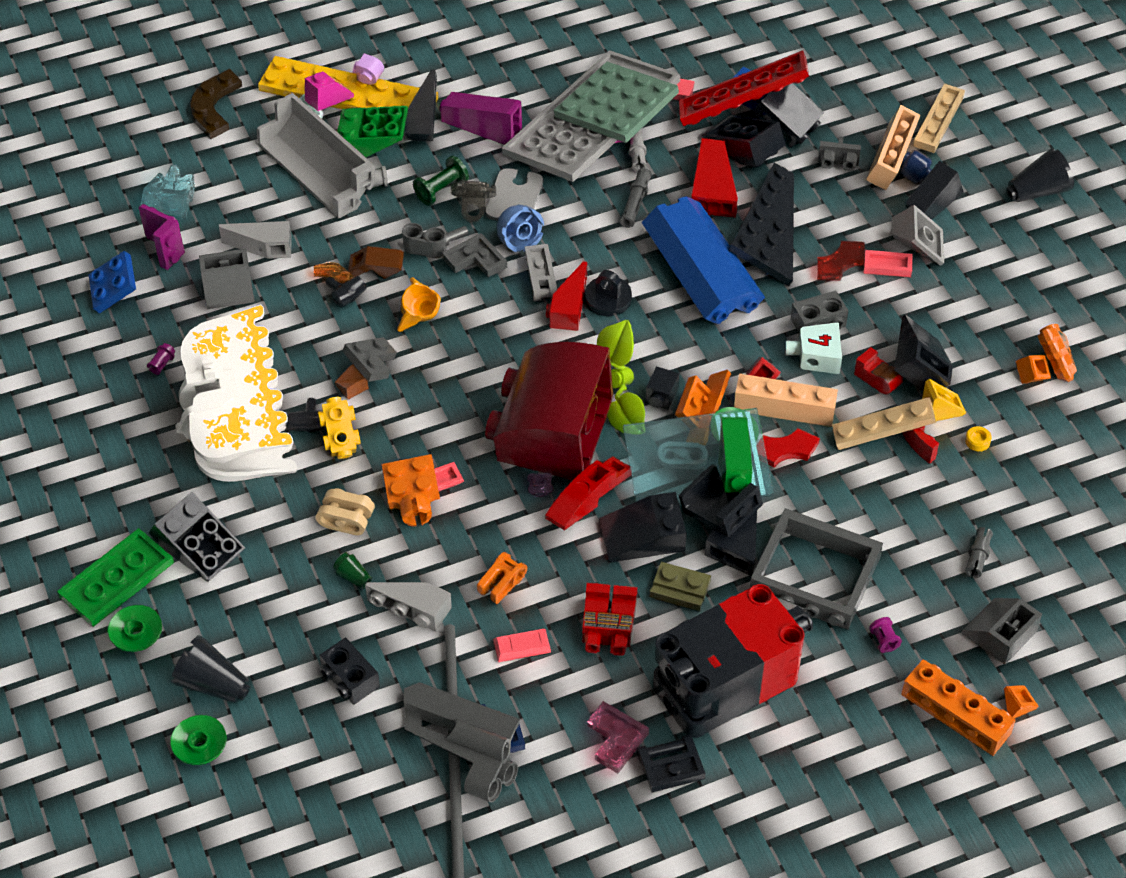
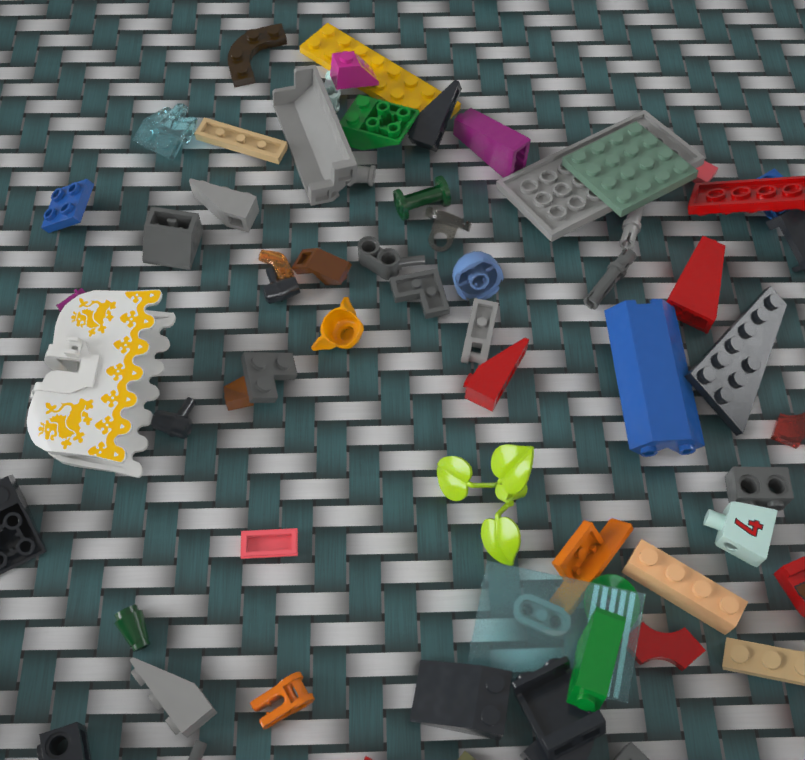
camera: 20 degrees right, 10 degrees up
magenta bracket [139,204,185,270] -> none
tan brick [315,488,375,535] -> none
yellow brick [318,397,360,459] -> none
lavender plate [353,54,384,85] -> none
orange plate [382,454,440,526] -> none
dark red brick [485,342,613,480] -> none
light grey piece [486,168,543,221] -> none
clear purple plate [527,473,553,497] -> none
red slope [545,456,632,531] -> none
black tile [585,270,632,317] -> none
black brick [645,366,680,410] -> none
black slope [701,115,786,167] -> none
red slope [745,357,781,379] -> none
none -> tan plate [194,117,288,164]

